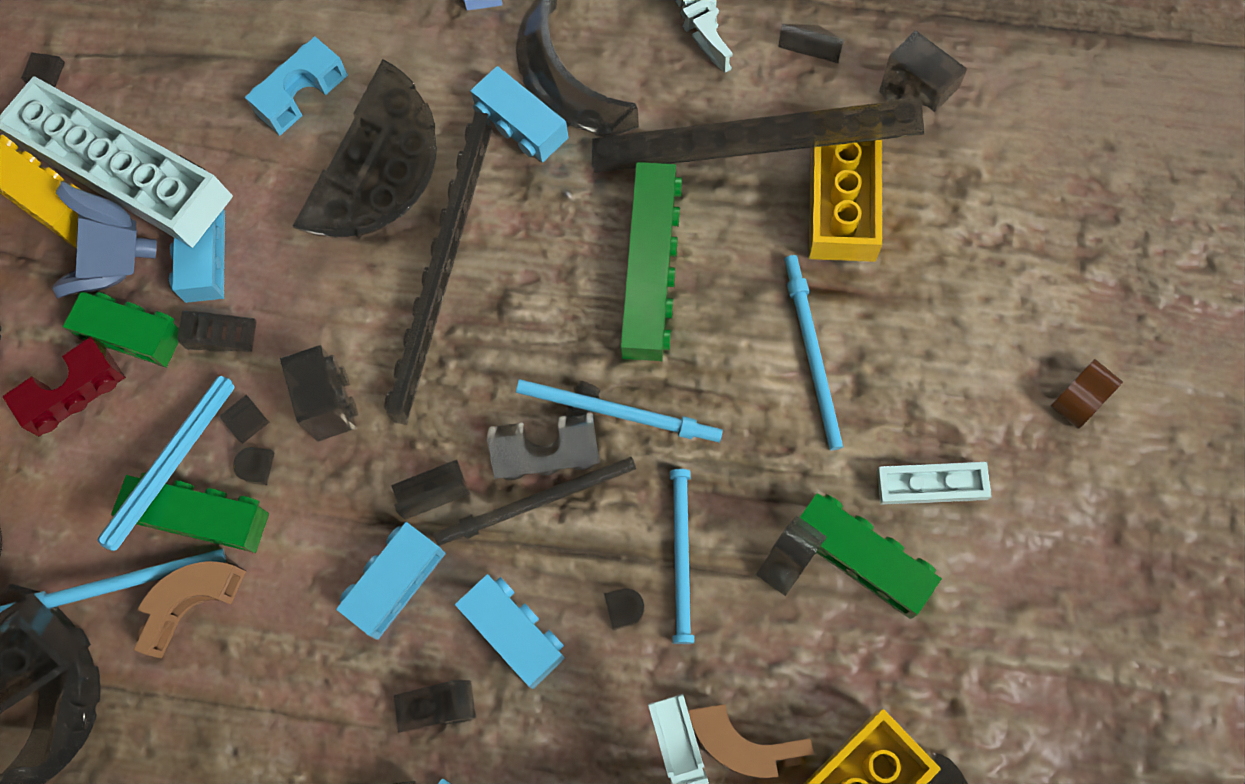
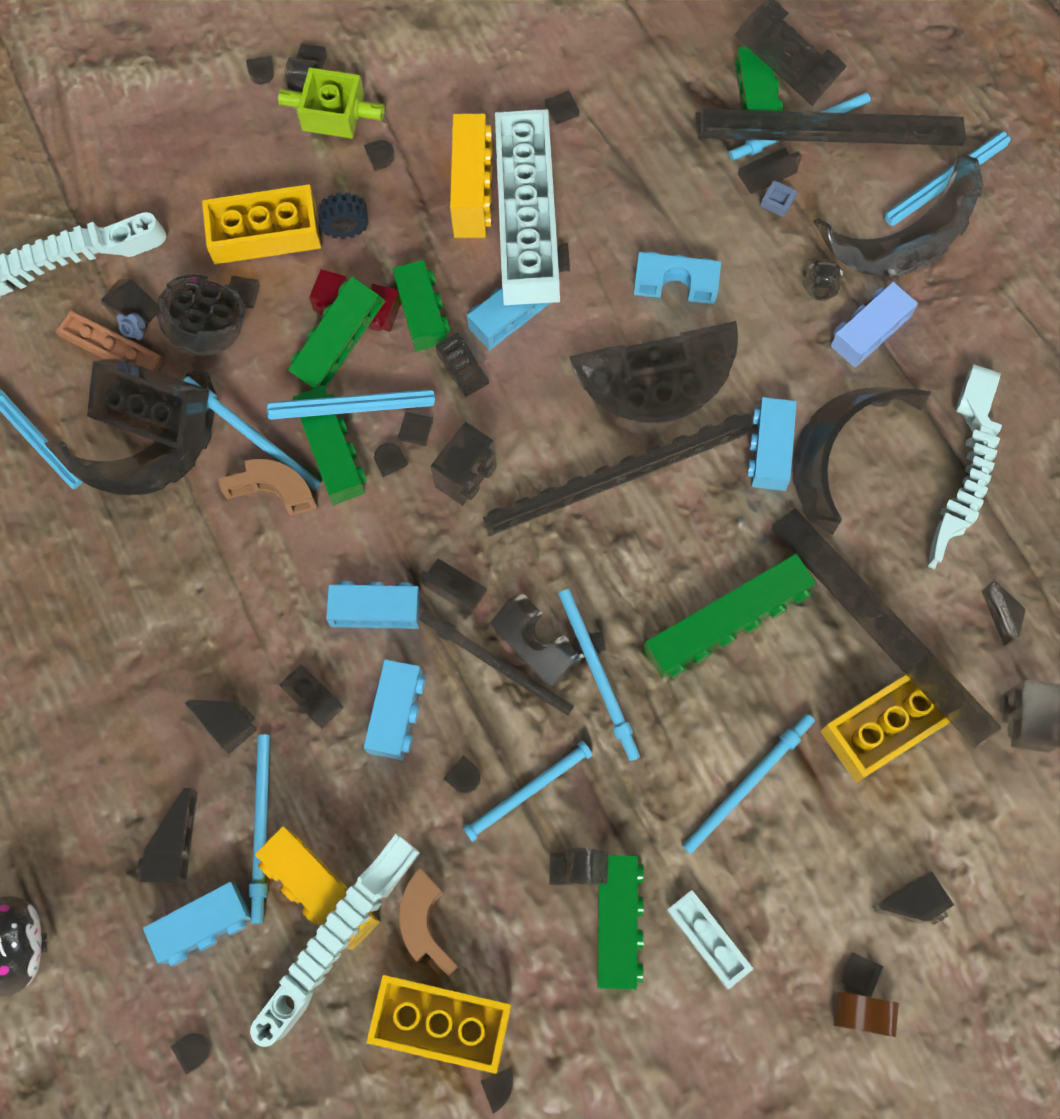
camera: 50 degrees right, 0 degrees up
sand blue torso [52,181,157,299] -> none
none -> green brick [288,277,385,389]
none -> clear smoke tile [839,952,883,997]
none -> clear smoke slope [872,871,954,925]

